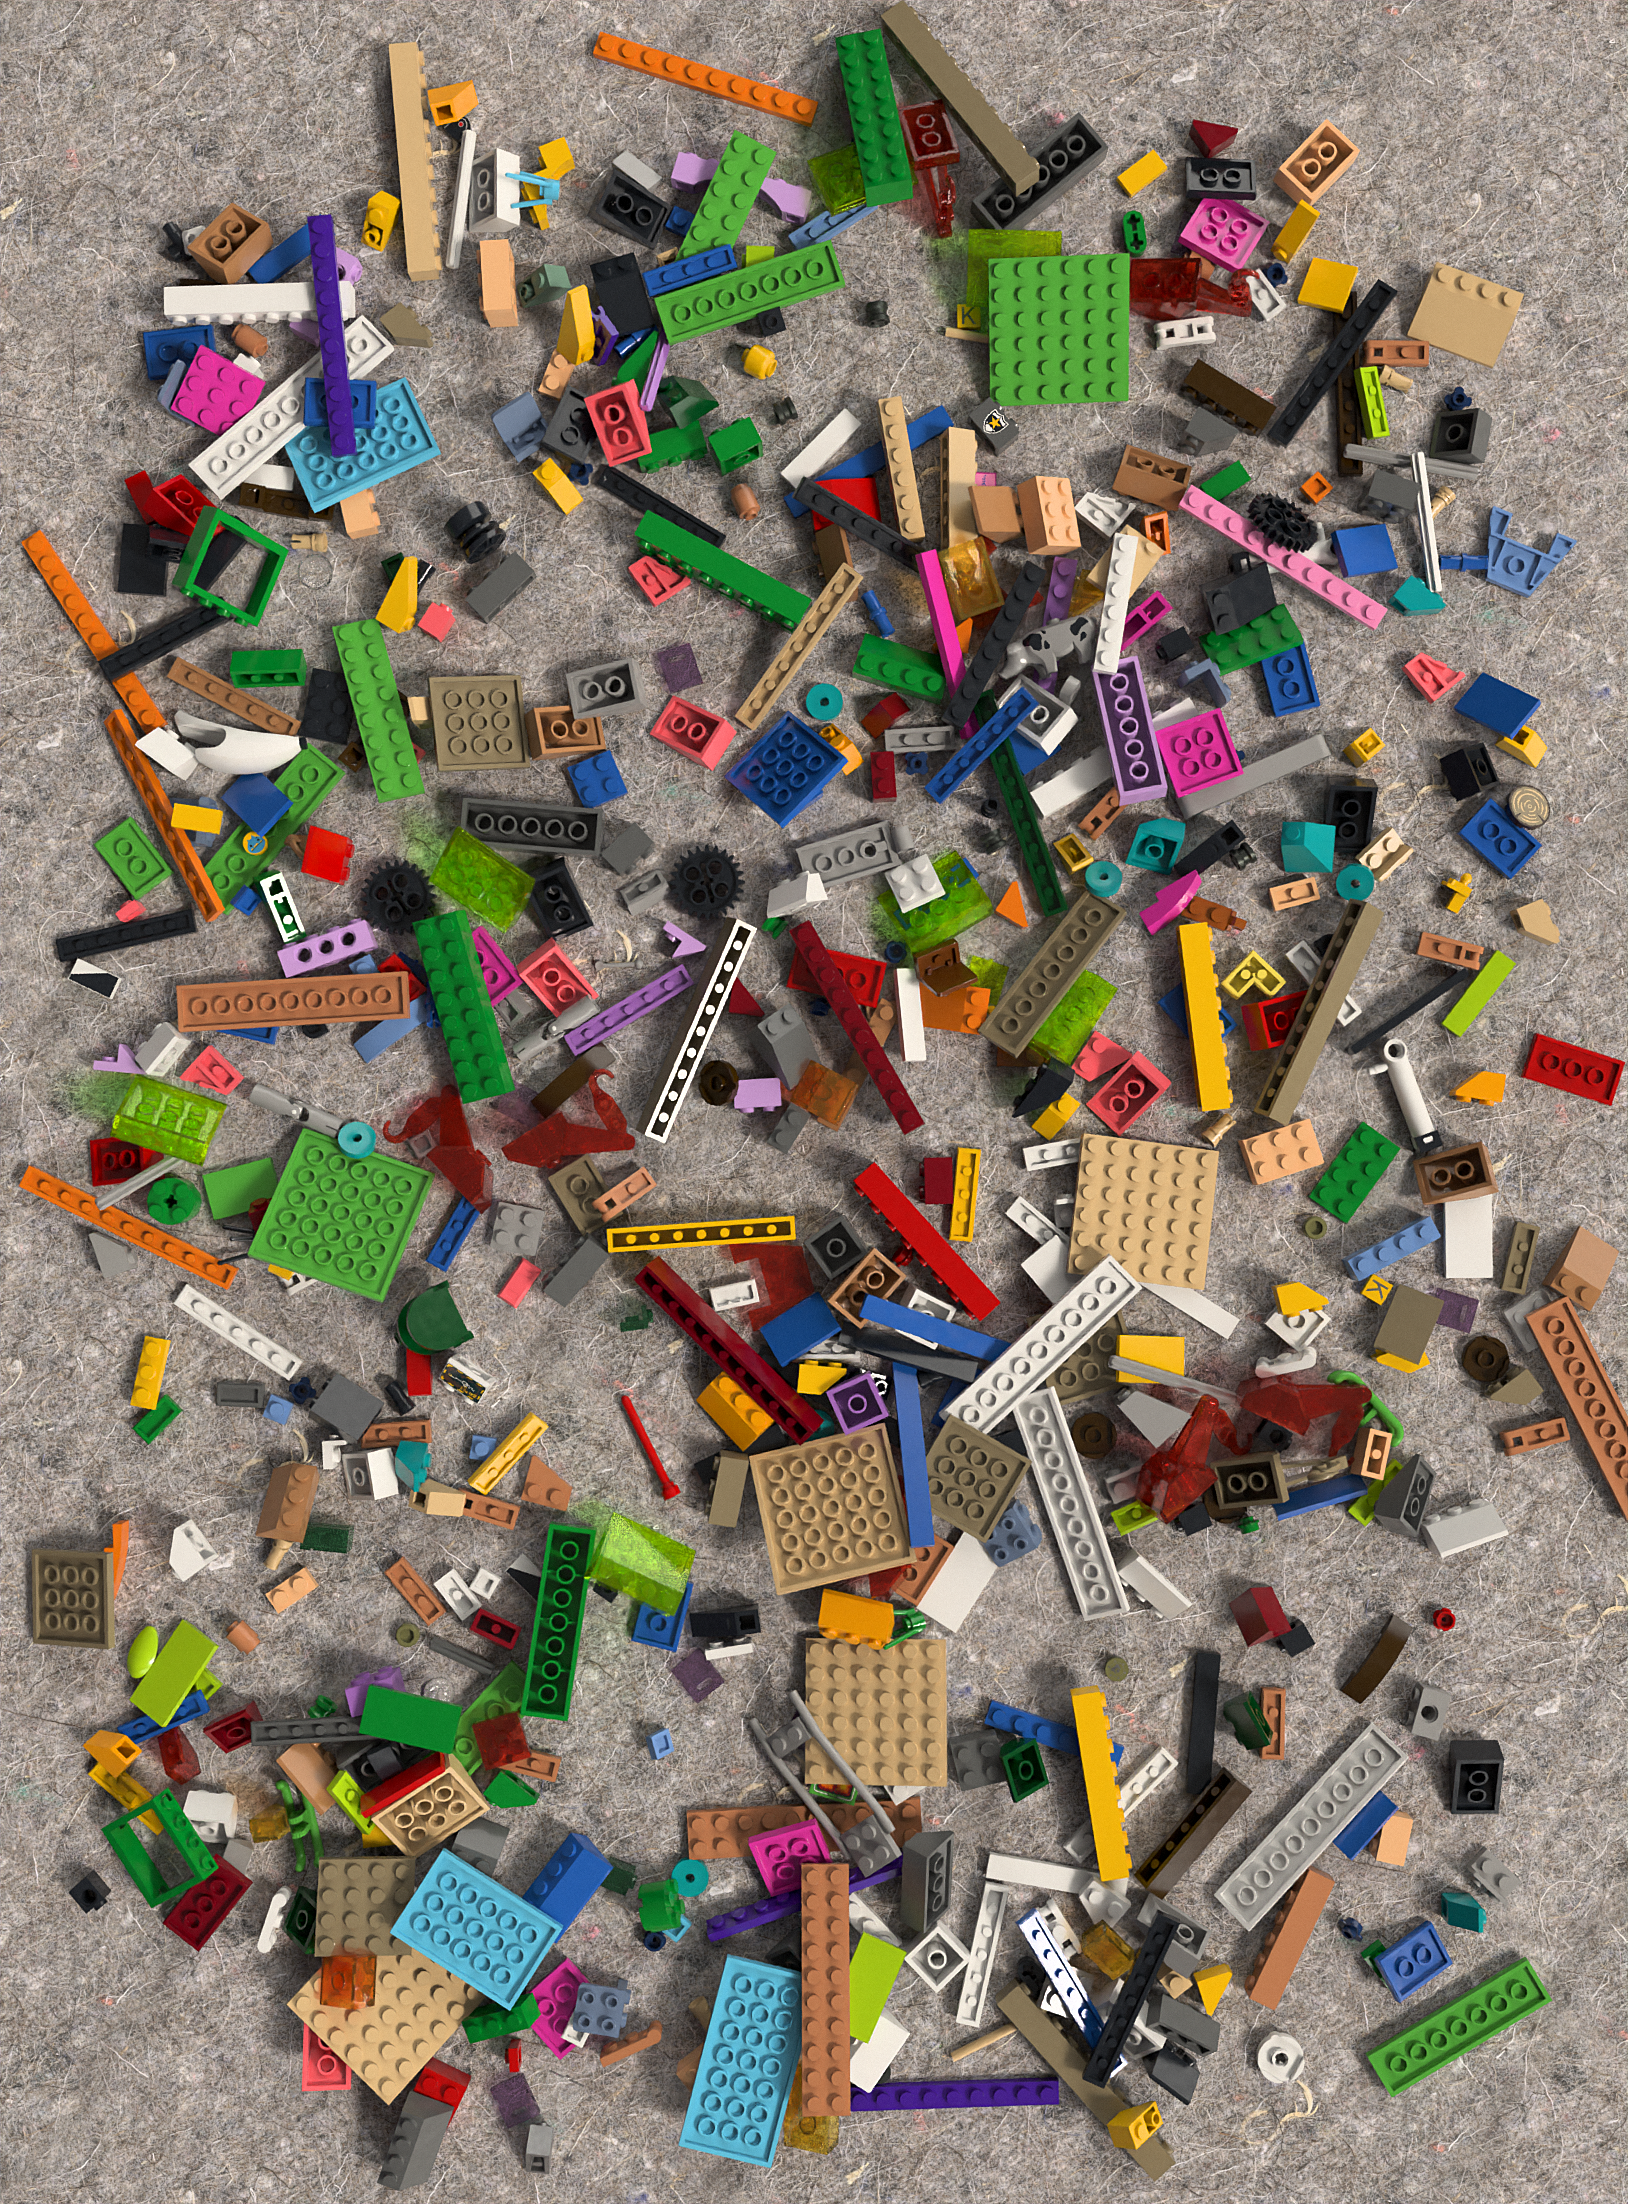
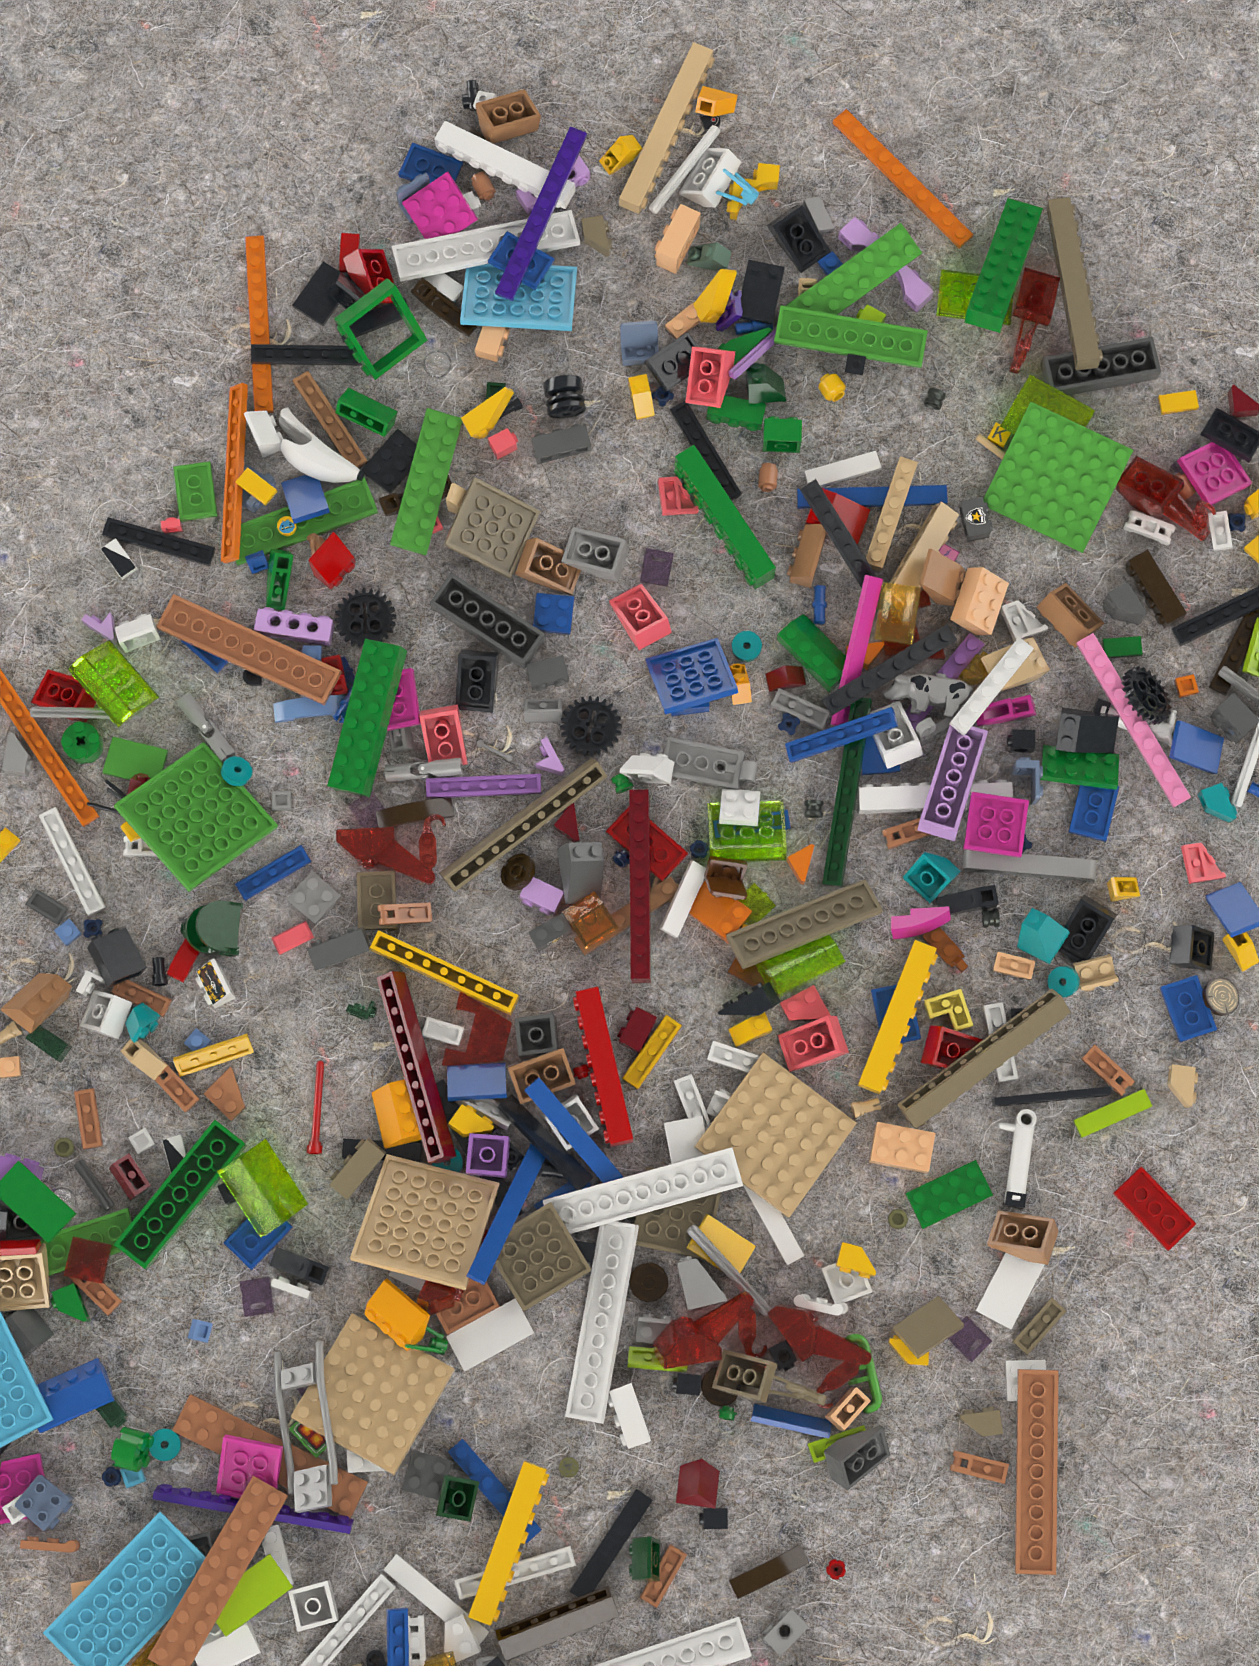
camera: 30 degrees right, 10 degrees down
coral wing [179,1045,244,1095] -> none
blue tile [248,214,336,284] -> none
tan pin [291,533,328,552] -> none
clear red slope [382,1084,494,1215] -> none
clear neon green slope [428,826,536,934] -> none
white plate [434,1568,482,1621] -> none
blue tile [642,244,737,298] -> none
tan pin [688,1996,712,2033] -> none
tan plate [735,562,864,731] -> none
pearl dark grey wheel [772,396,798,426] -> none
medium blue plate [788,188,878,251] -> none
dark red brick [870,751,897,803] -> none
dark grey slope [900,1831,954,1934] -> none
black pin [981,797,1000,819] -> none
sand blue bracket [982,1499,1042,1567] -> none
yellow slope [1053,833,1094,875] -> none
teal piece [1084,861,1122,897] -> none
green beam [1122,210,1147,258] -> none
orange slope [1139,511,1171,556] -> none
medium blue arch [1341,1215,1441,1281] -> none
yellow tile [1360,1274,1393,1306] -> none
white slope [1421,1499,1509,1558] -> none
yellow piece [1441,873,1473,914] -> none
light orange slope [1449,1071,1506,1106] -> none
dark brown tile [1461,1335,1510,1382] -> none
medium nougat slope [1541,1226,1619,1311] -> none

